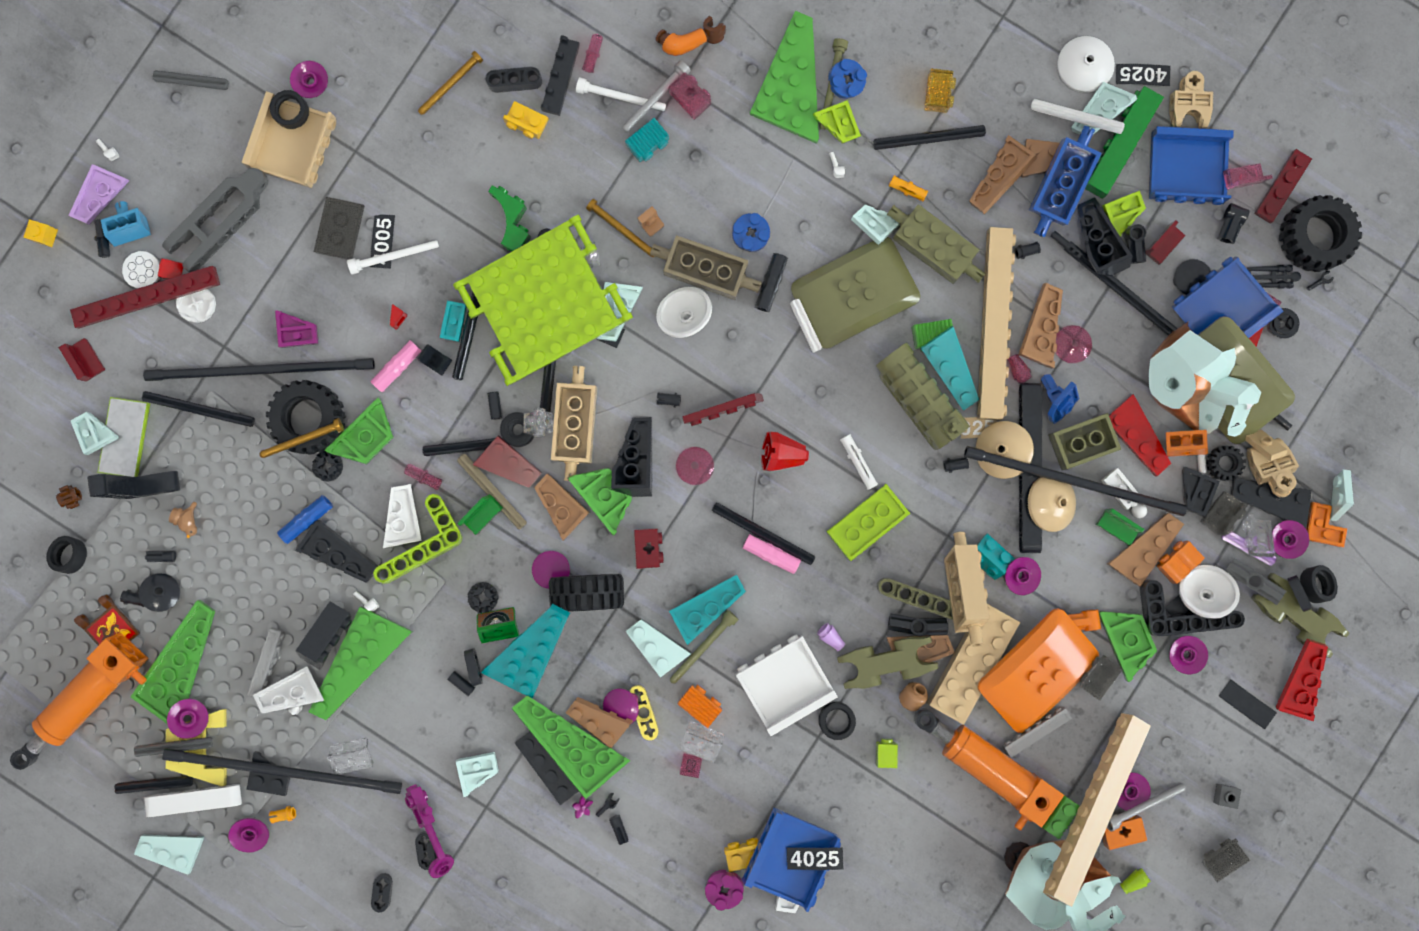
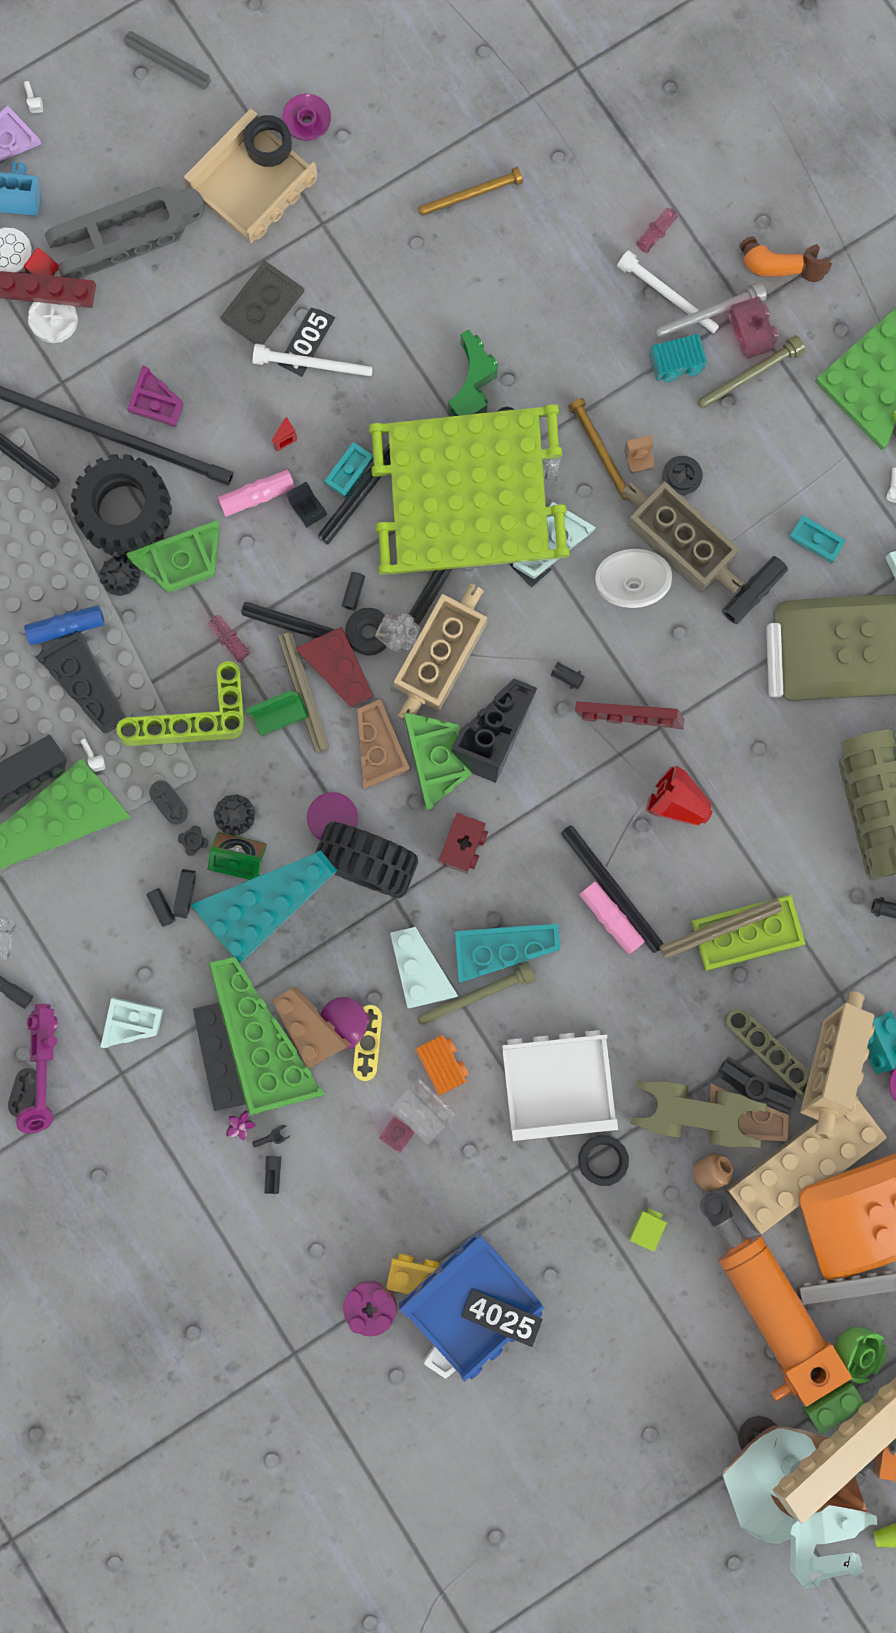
camera: 20 degrees right, 5 degrees down
pearl gold bar [259,418,344,458] -> none
white wing [383,484,422,548] -> none
black beam [485,67,543,93] -> none
yellow bracket [503,101,549,139] -> none
black hinge [541,35,580,116] -> none
clear pink dish [676,447,714,485] -> none
blue plate [732,213,770,252] -> none
lavender cone [817,623,845,651] -> none
white pin [840,434,878,490] -> none
none -> black beam [149,780,188,825]
none -> black plate [178,826,209,856]
none -> dark tan axle [660,899,782,958]
none -> black gear [662,456,703,496]
none -> olive piece [698,335,805,408]
none -> teal plate [788,515,846,564]
none -> bright green cylinder [834,1326,887,1384]

